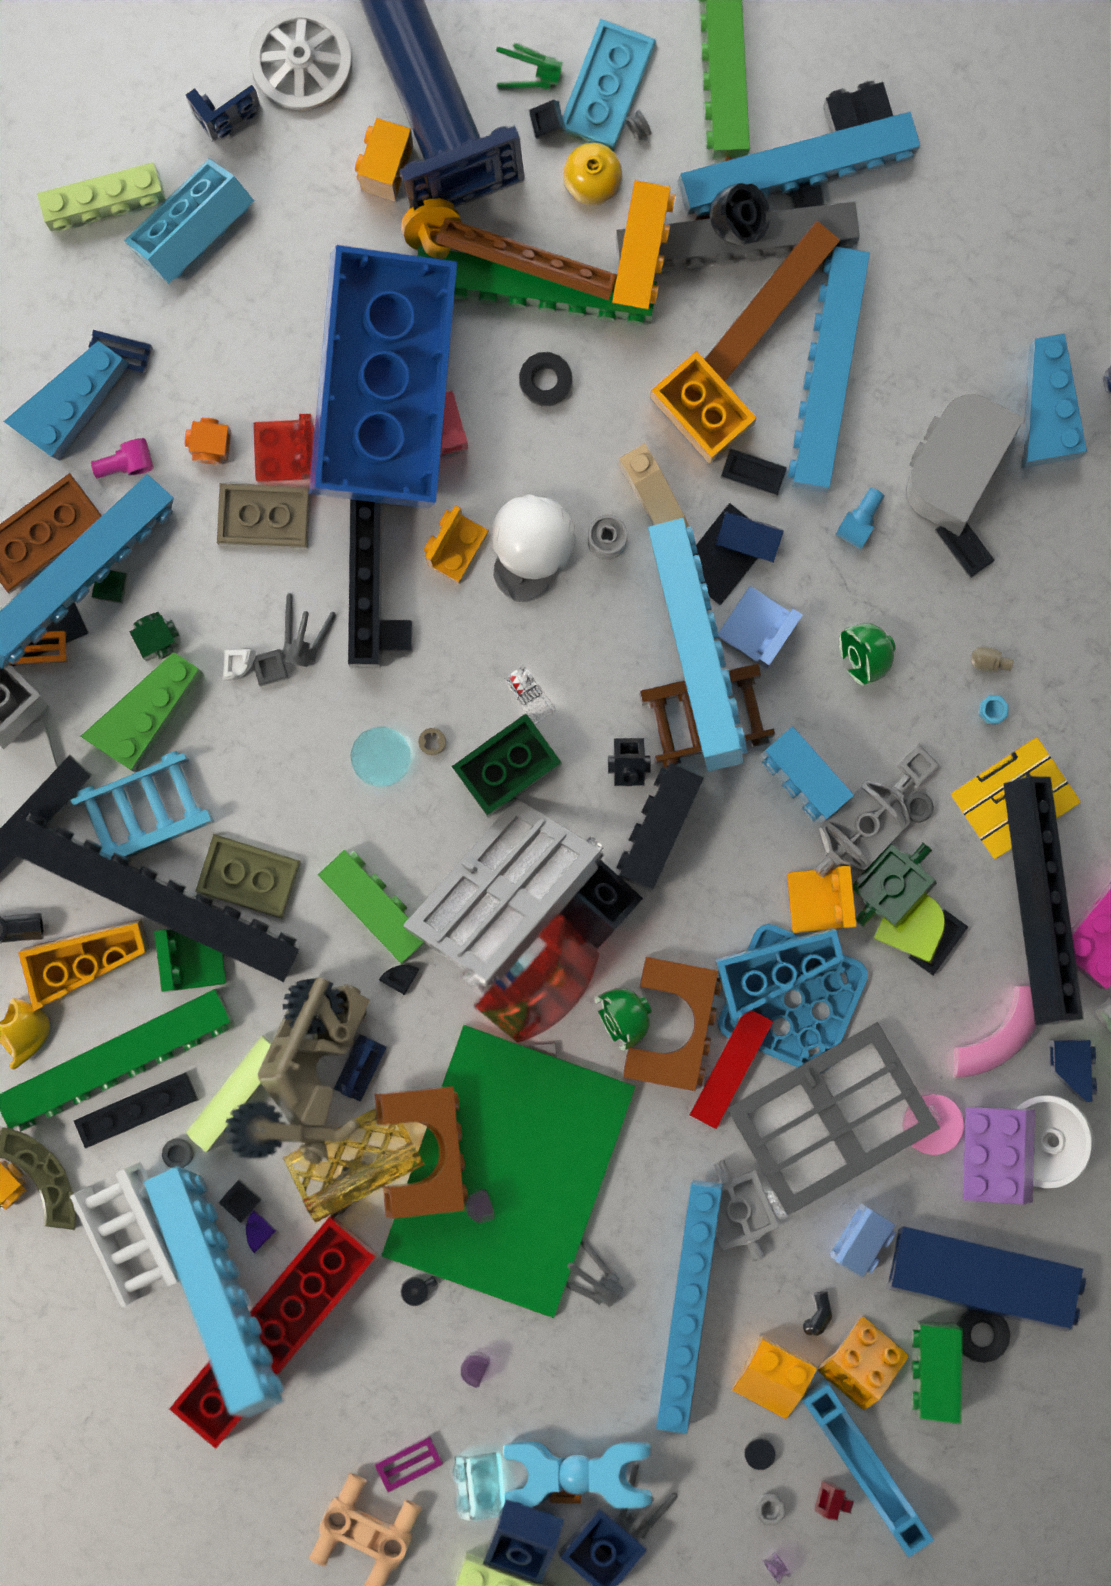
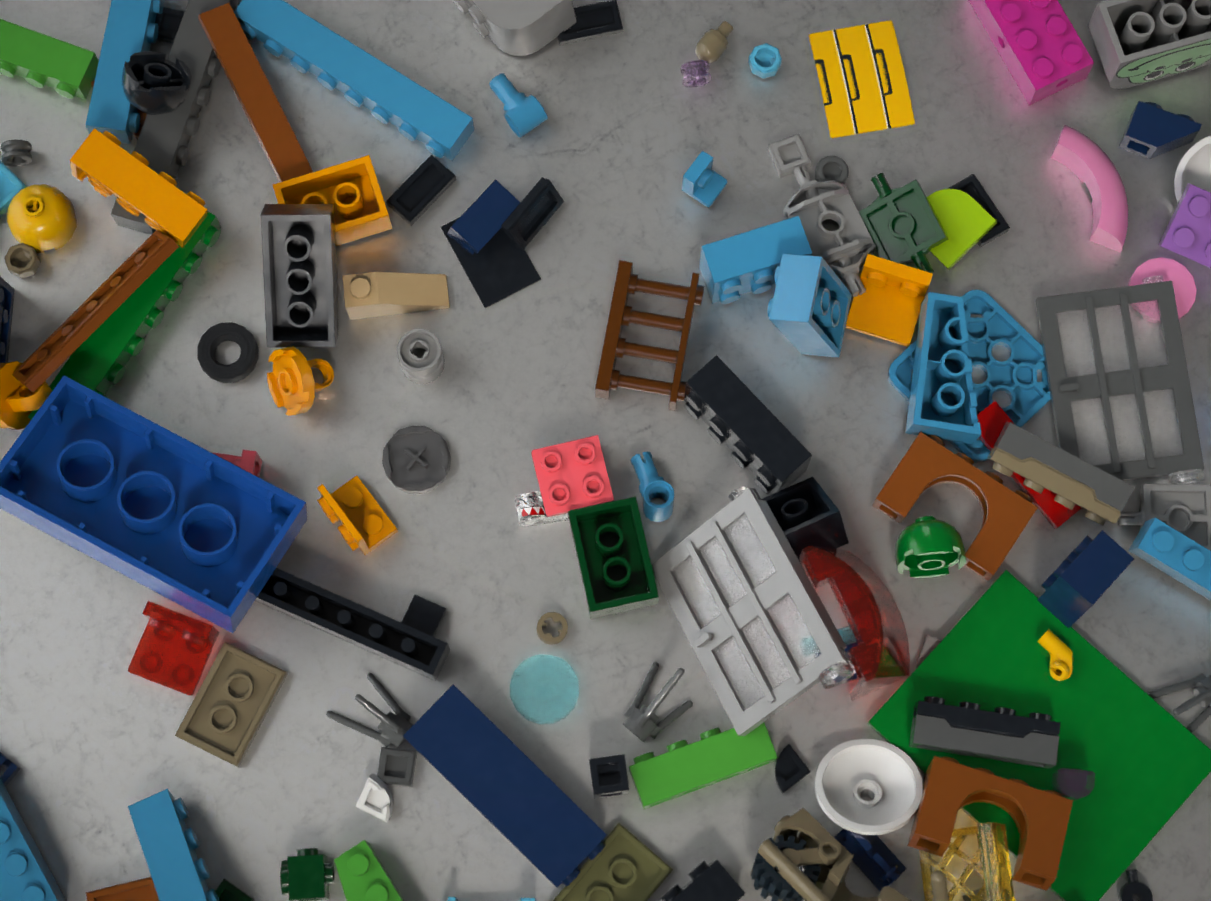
camera: 65 degrees left, 10 degrees down
dark pink pin [91,438,154,479] -> none
orange brick [185,418,231,465] -> none
white piece [492,495,576,579] -> none
black brick [608,738,651,786] -> none
medium azure brick [648,518,747,772] -> none
light blue bracket [718,587,803,669] -> none
green cylinder [839,623,896,685] -> none
black brick [1003,776,1084,1025] -> none
none -> dark tan tile [4,243,41,279]
none -> black brick [261,204,339,347]
none -> light orange tile [267,347,334,416]
none -> dark blue brick [403,684,607,888]
none -> black tile [501,177,564,250]
none -> coral bracket [531,435,614,517]
none -> black brick [589,754,629,799]
none -> dark grey plant [623,662,693,742]
none -> dark azure pin [630,451,674,522]
none -> clear purple bush [680,60,712,87]
none -> dark azure bracket [682,151,727,207]
none -> dark azure brick [767,254,852,358]
none -> white dish [815,739,923,835]
none -> piece [909,696,1061,769]
none -> piece [987,422,1135,526]
none -> dark blue brick [1037,530,1134,628]
none -> yellow arm [1037,629,1073,681]

